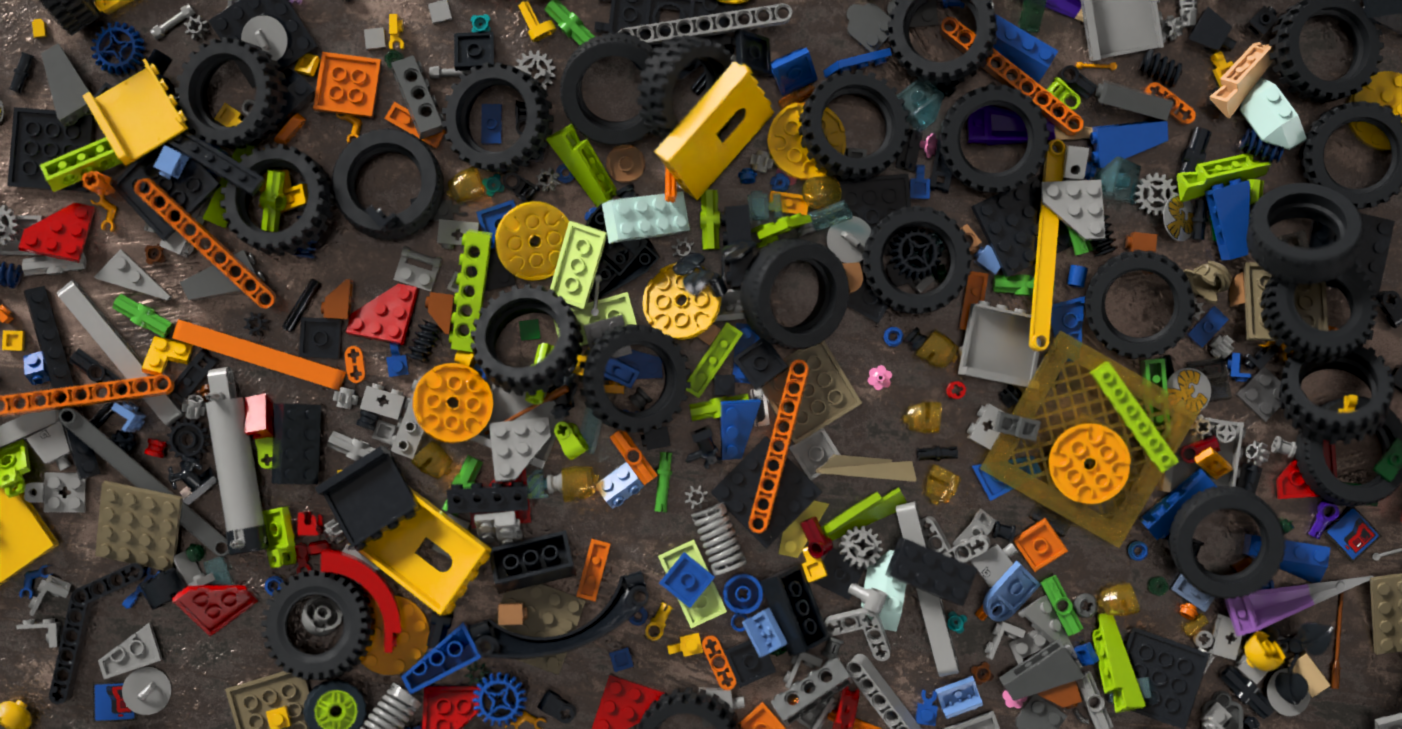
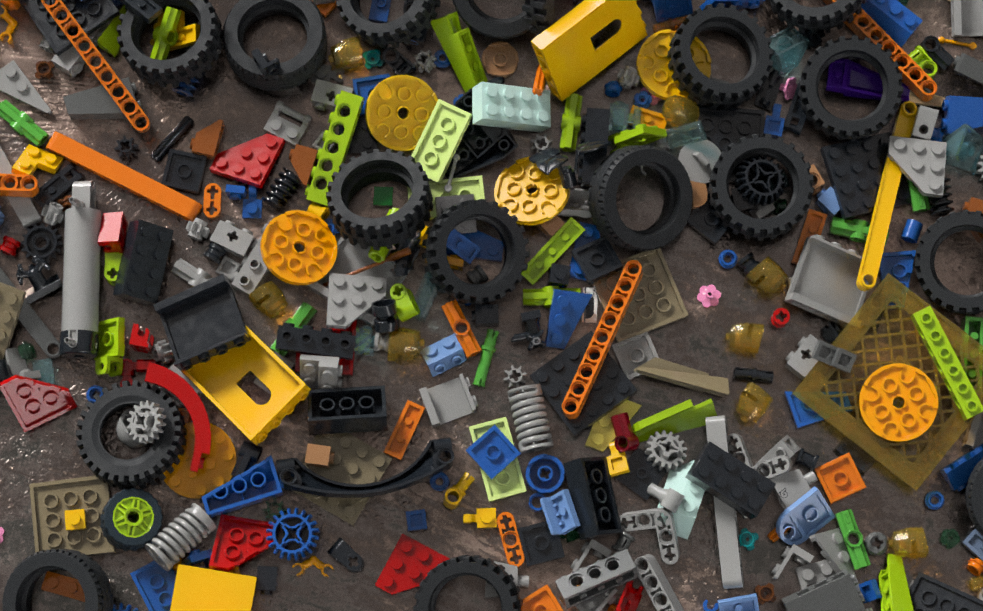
camera: 15 degrees right, 10 degrees down
none -> light grey gear [127,400,166,444]
none -> blue plate [225,184,247,200]
none -> black wheel [371,299,400,333]
none -> light grey panel [419,373,478,428]

